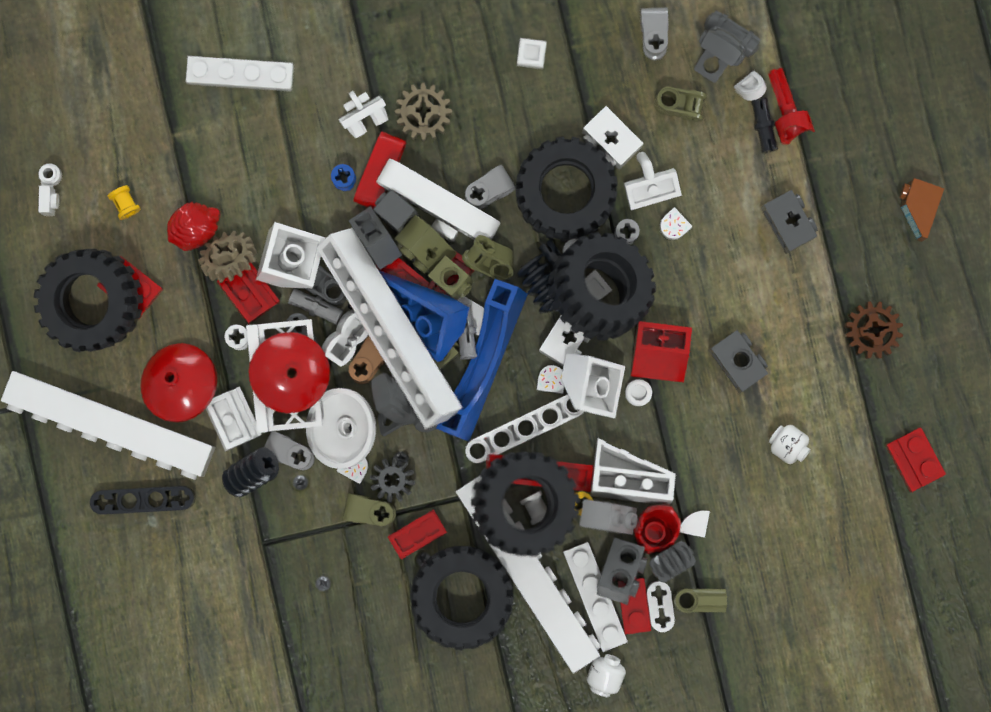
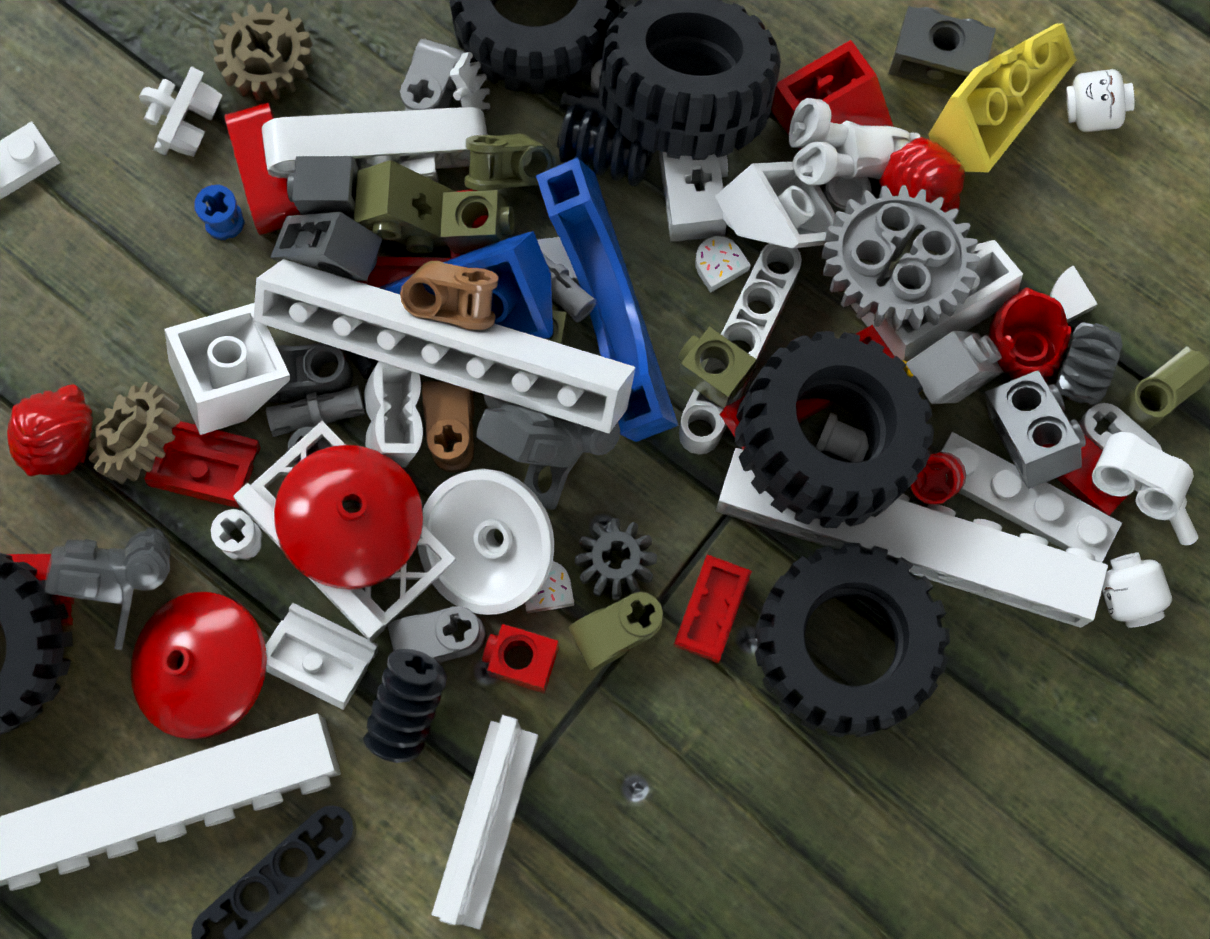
camera: 40 degrees left, 10 degrees down
none -> dark grey piece [45,527,171,650]
none -> medium nougat piece [400,261,498,330]
none -> white fence [432,715,538,930]
none -> white piece [450,52,490,110]
none -> red brick [482,624,559,694]
none -> olive brick [678,326,757,409]
none -> white piece [789,98,921,185]
none -> light grey gear [822,185,980,331]
none -> red hair [879,137,965,213]
none -> red wheel [911,452,966,505]
none -> light yellow wedge [928,23,1076,173]
none -> white beam [1092,432,1198,545]

